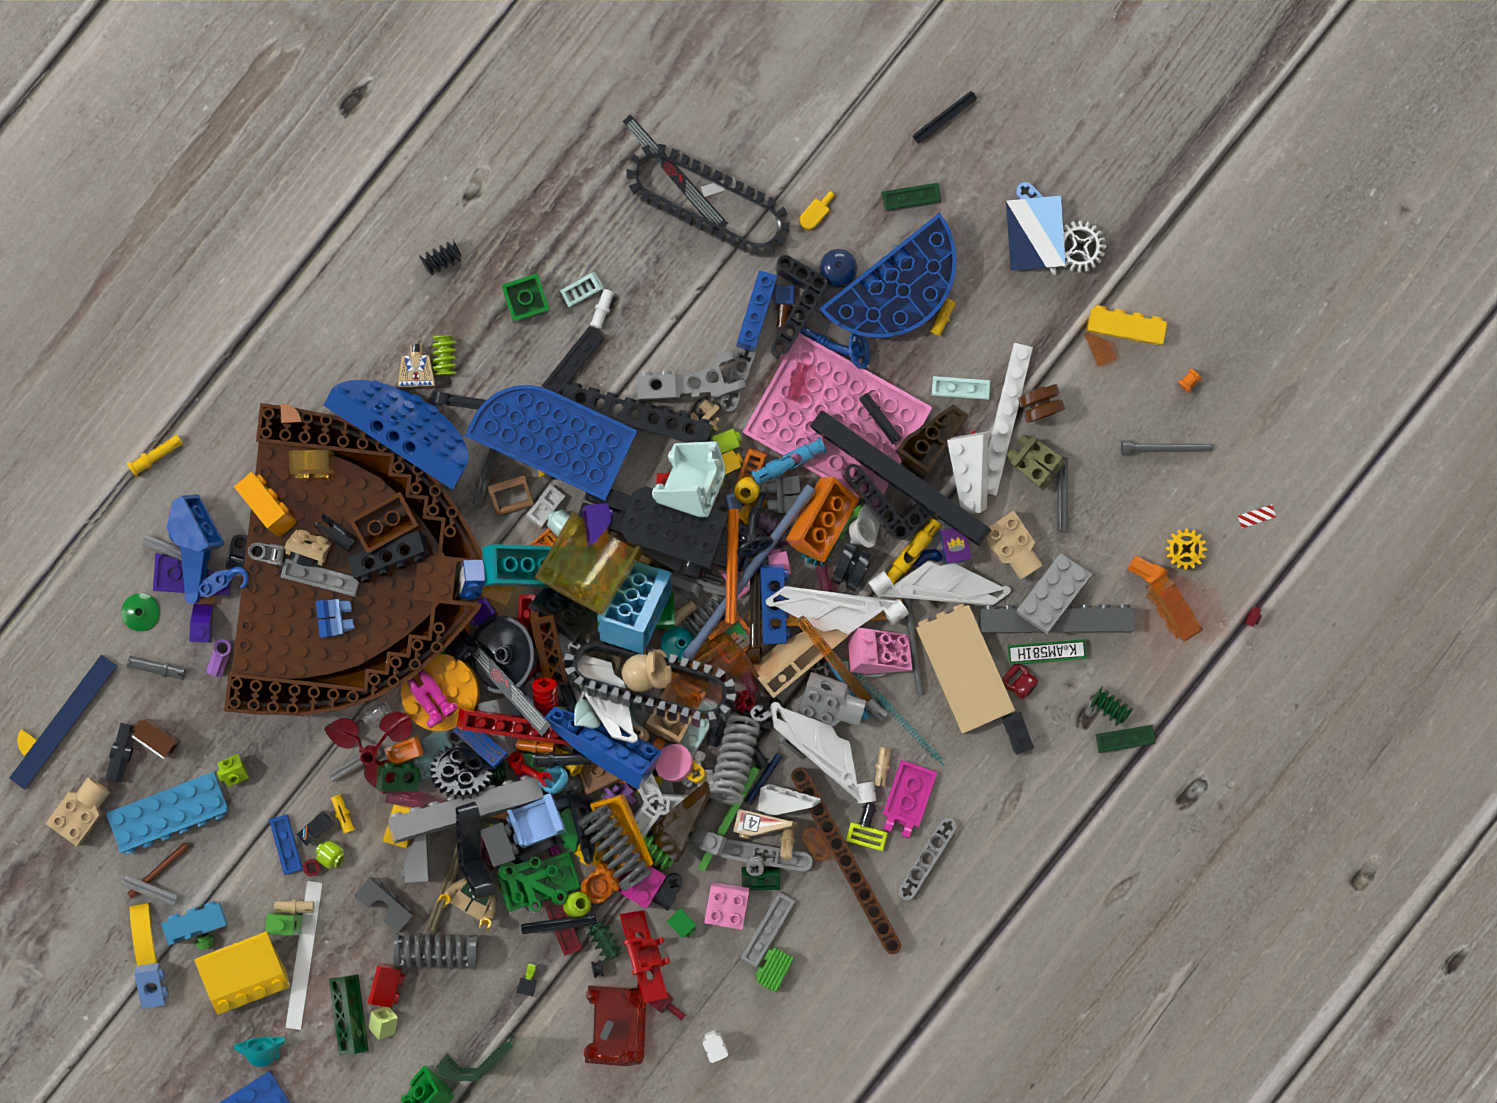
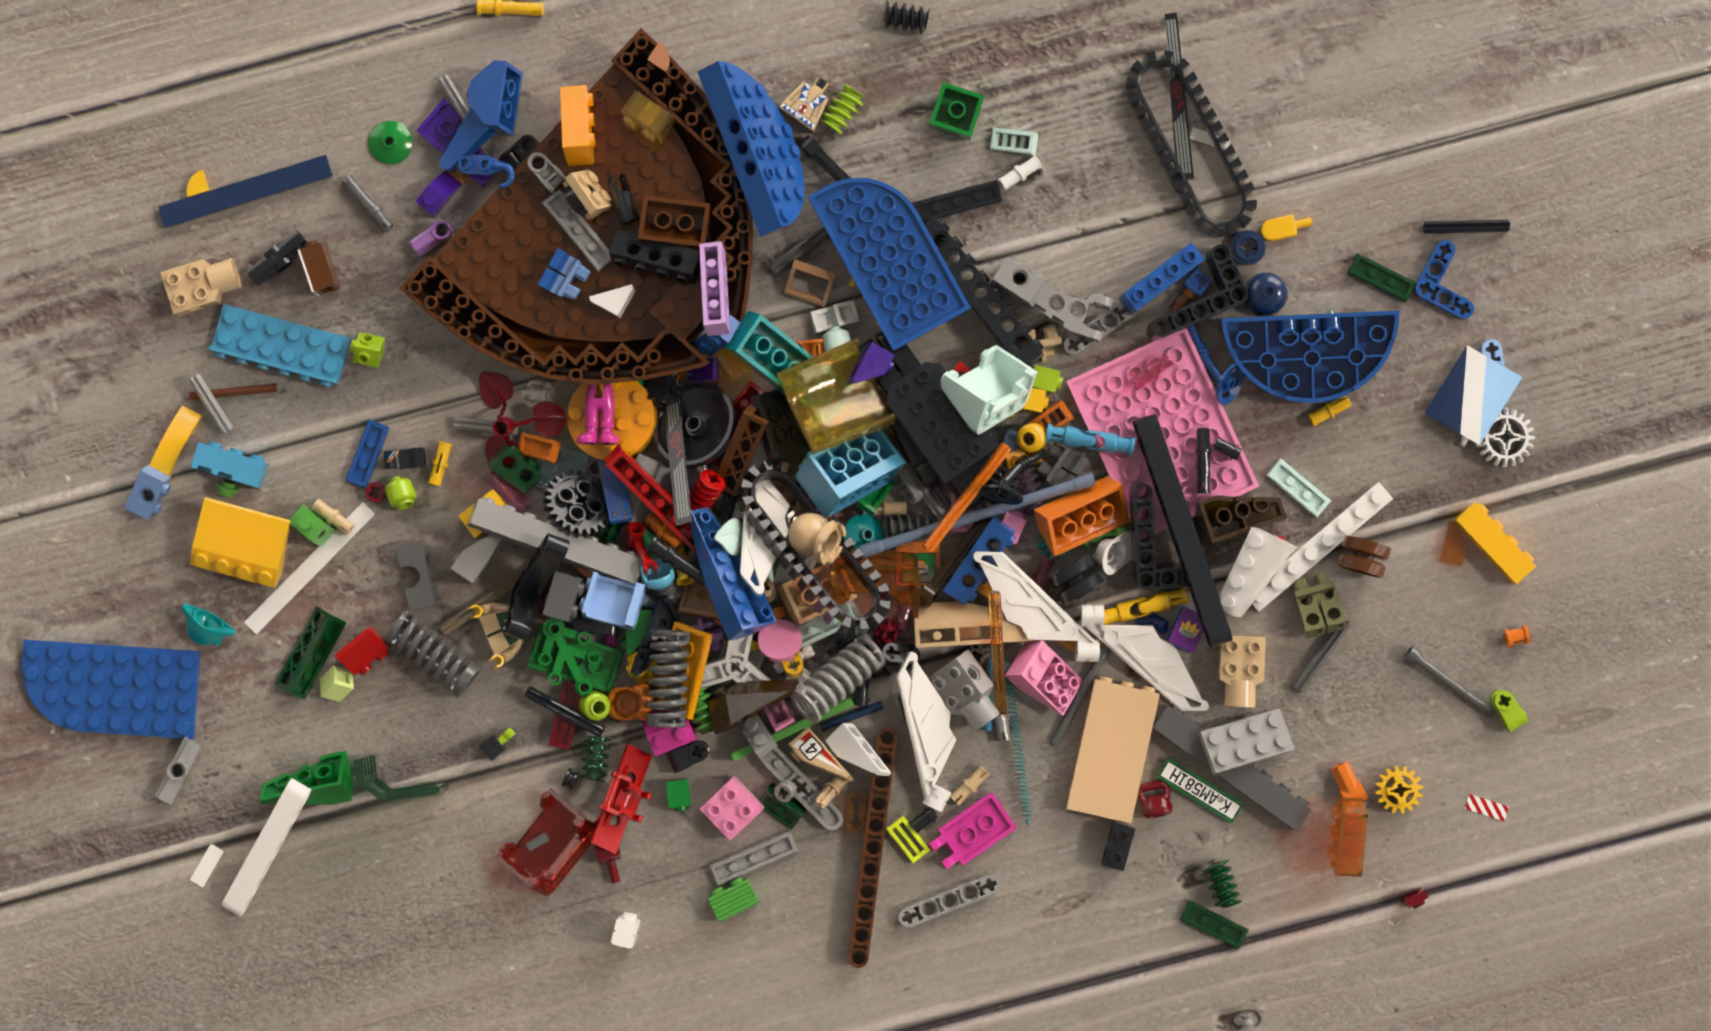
camera: 35 degrees right, 0 degrees up
none -> white slope [589,284,635,319]
none -> lavender brick [699,241,730,336]
none -> bright pink slope [763,700,796,732]
none -> black pin [1213,437,1242,461]
none -> dark blue gear [1230,230,1266,265]
none -> blue beam [1414,240,1474,319]
none -> lime piece [1491,690,1529,733]

